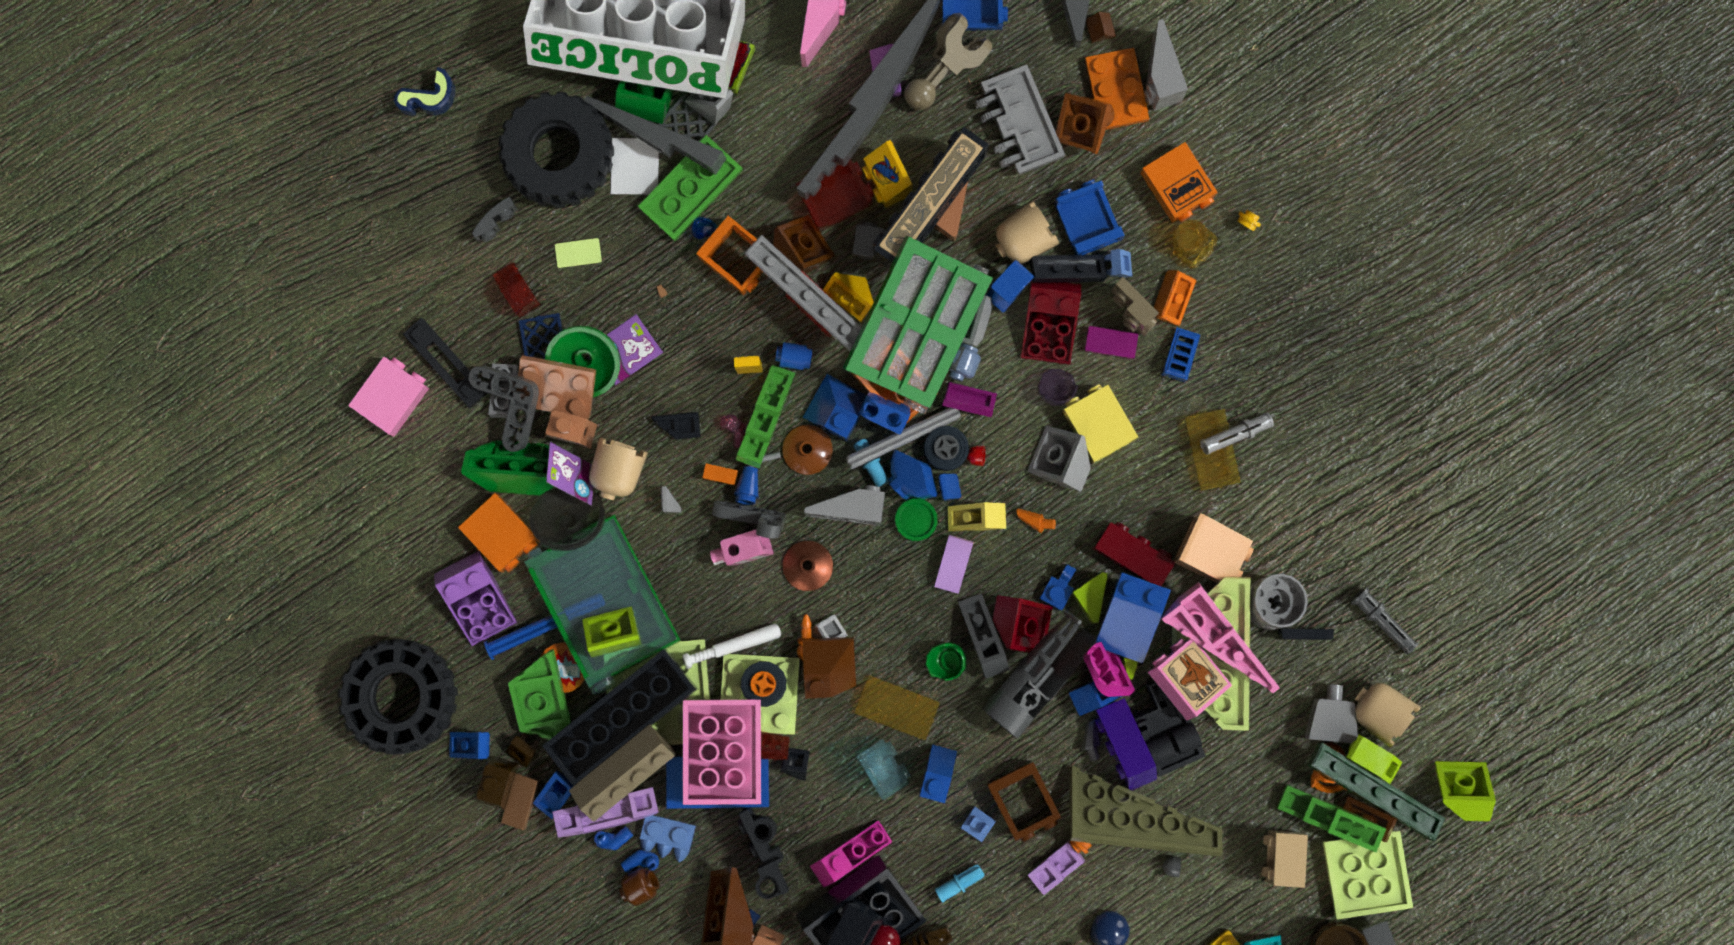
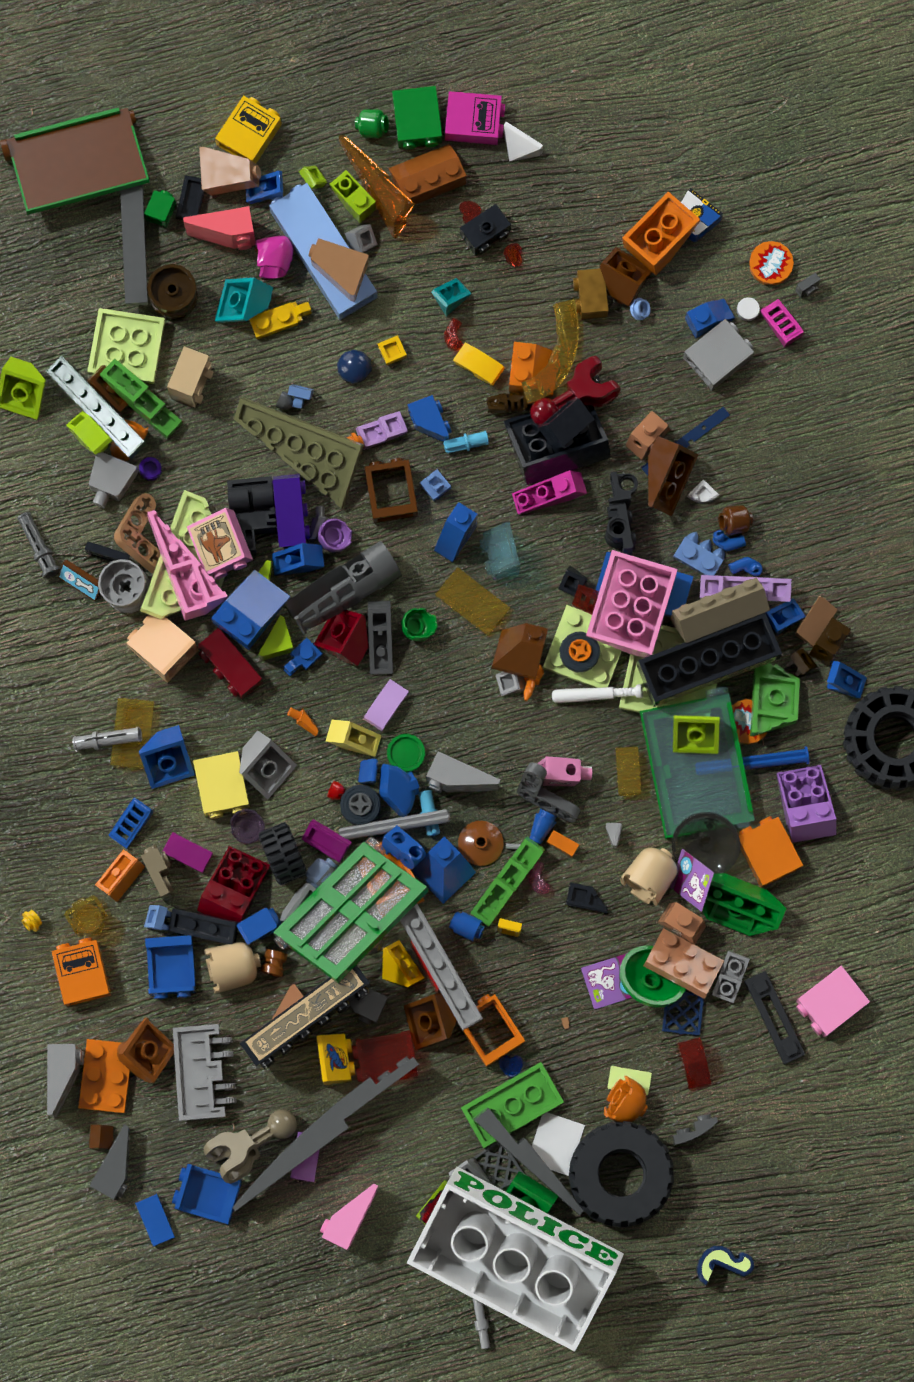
camera: 170 degrees left, 5 degrees down
dark grey beam [469,366,539,452] -> none
copper dish [783,541,833,591] -> none
dark pink slope [1083,642,1135,697] -> none
tan cylinder [1354,683,1421,748] -> none
none -> slope [59,560,100,601]
none -> medium nougat beam [114,493,161,574]
none -> dark purple tile [139,457,162,481]
none -> blue slope [139,725,195,789]
none -> black tyre [259,822,307,885]
none -> dark orange wheel [260,949,288,977]
none -> medium blue tile [288,384,314,409]
none -> medium lavender hair [318,519,352,552]
none -> blue slope [407,395,451,442]
none -> orange cylinder [604,1076,647,1123]
none -> clear yellow slope [615,747,641,796]
none -> white tile [687,480,719,503]

